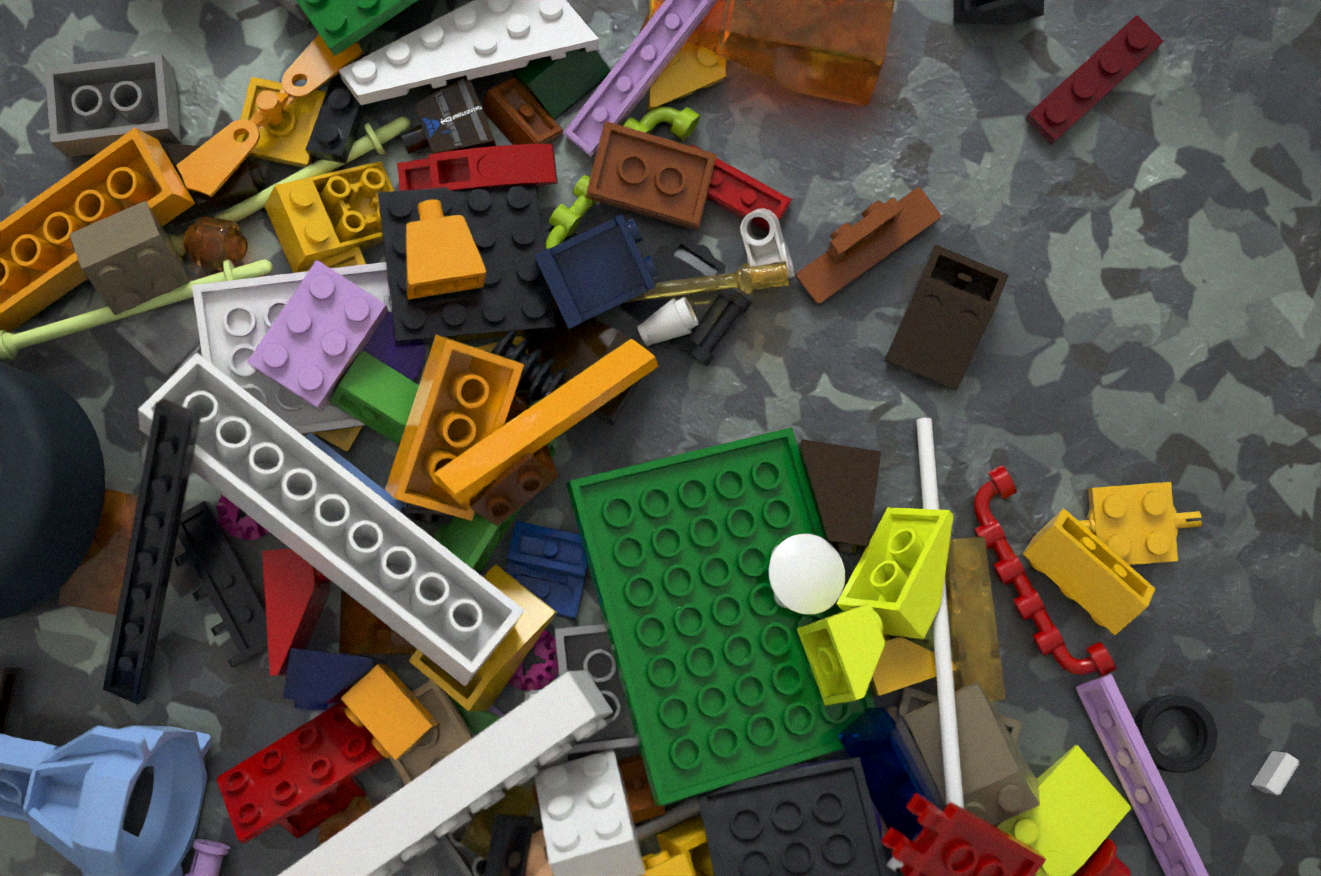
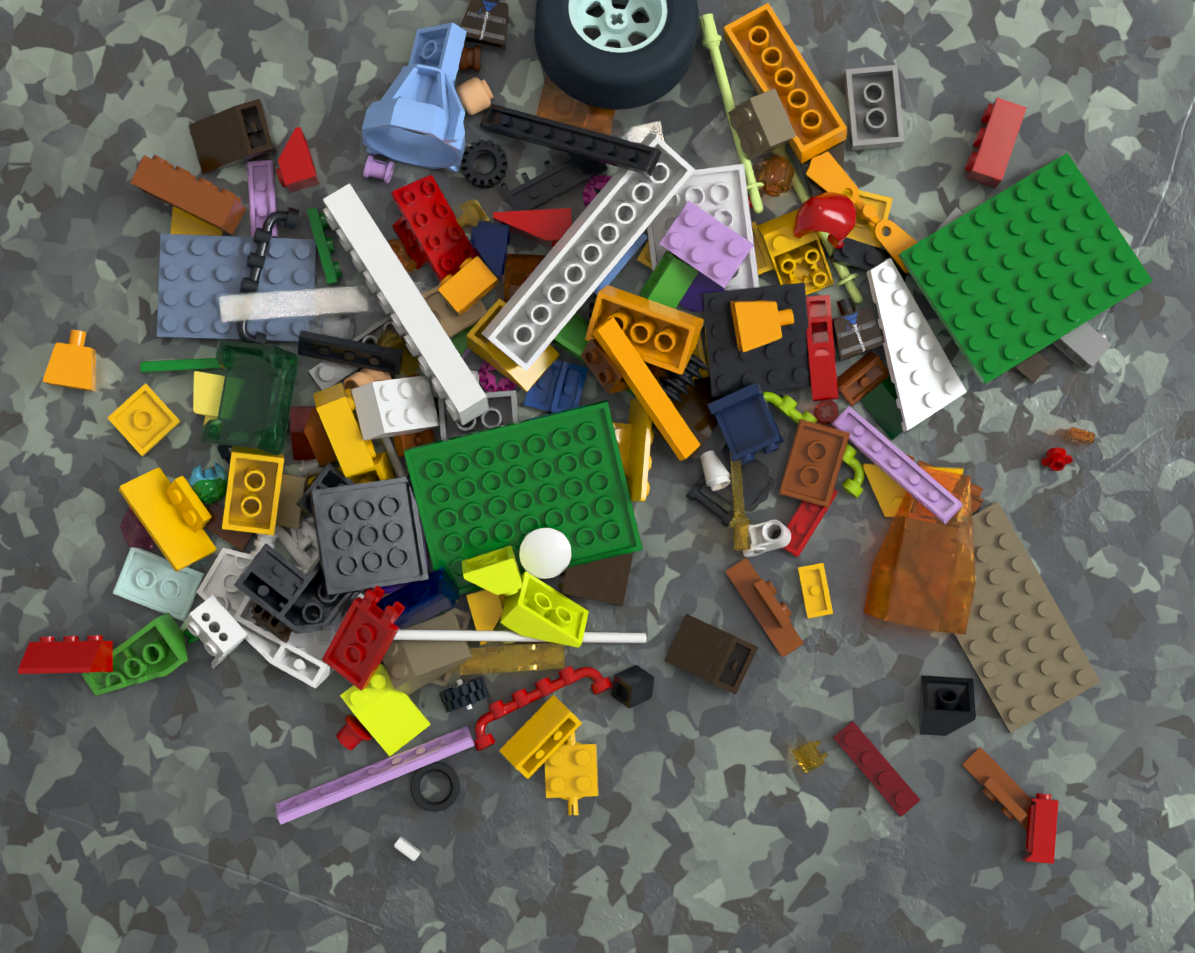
camera: 90 degrees right, 5 degrees up
none -> black wheel [439,676,490,713]
none -> light nougat head [456,77,494,115]
none -> clear yellow tile [456,199,490,228]
none -> reddish brown wheel [459,45,481,72]
none -> black tyre [461,139,508,189]
none -> black panel [612,665,654,709]
none -> yellow bracket [613,398,654,502]
none -> clear yellow tile [792,740,828,773]
none -> red piece [793,192,856,249]
none -> yellow plate [797,563,833,619]
none -> clear red bush [814,400,839,424]

